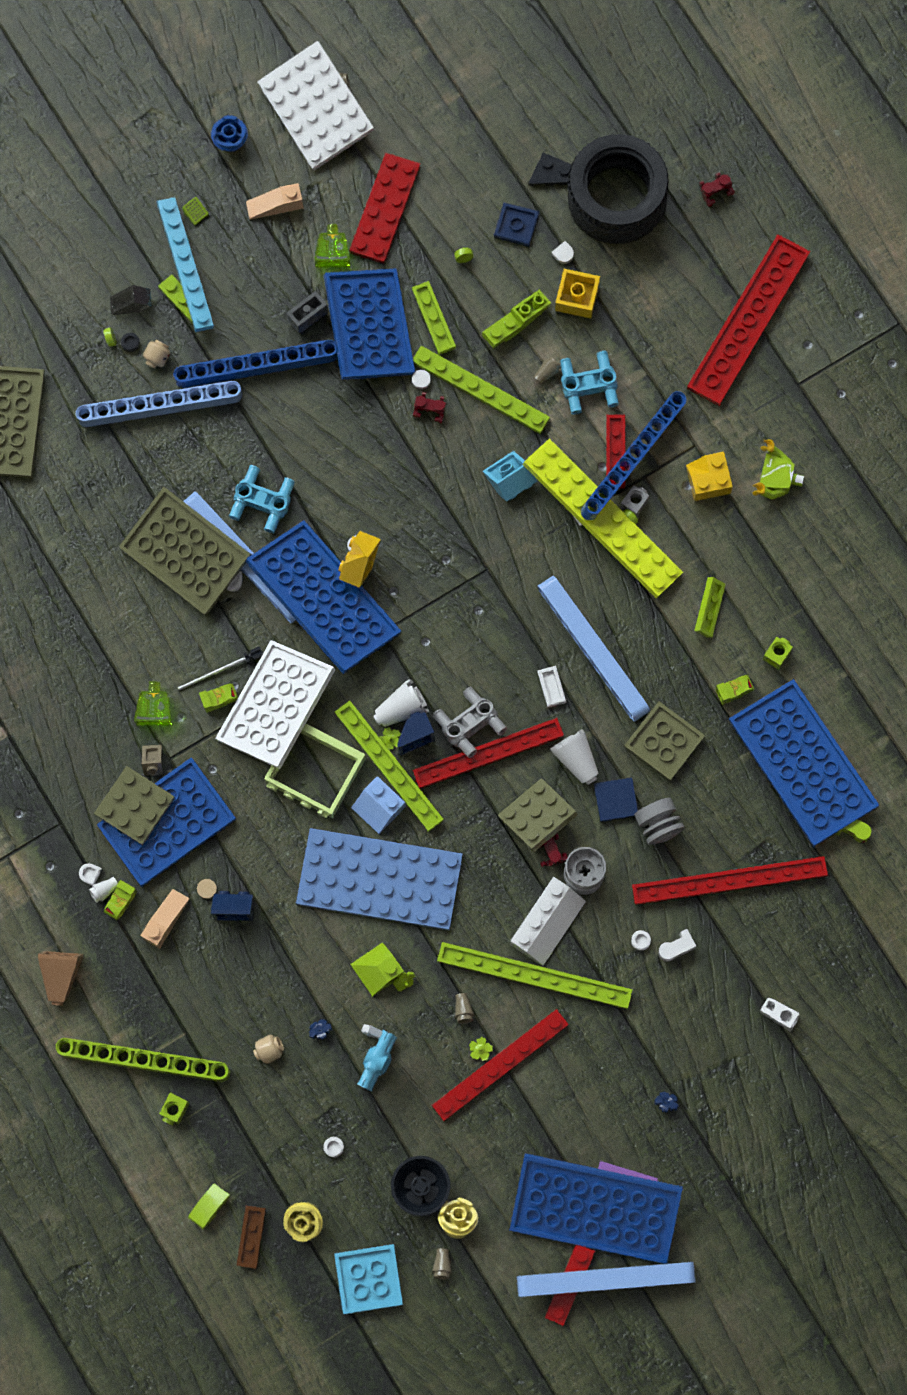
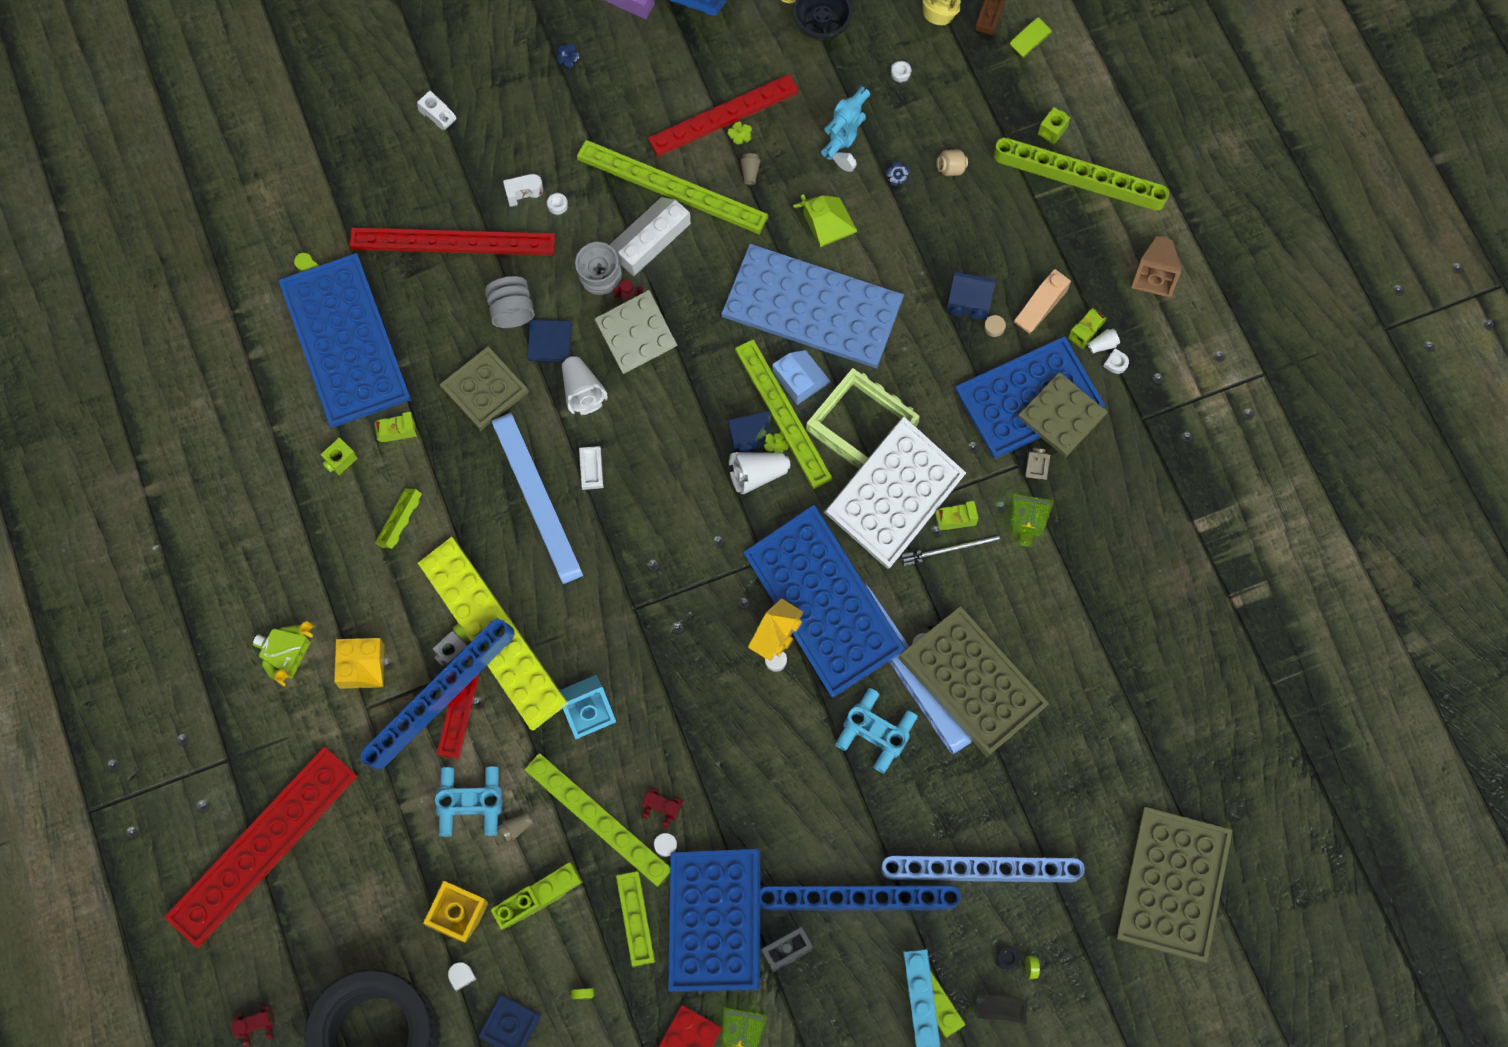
camera: 175 degrees left, 5 degrees down
tan head [143,340,170,368] -> none
red plate [413,718,564,789] -> none
light grey piece [433,686,507,758] -> none

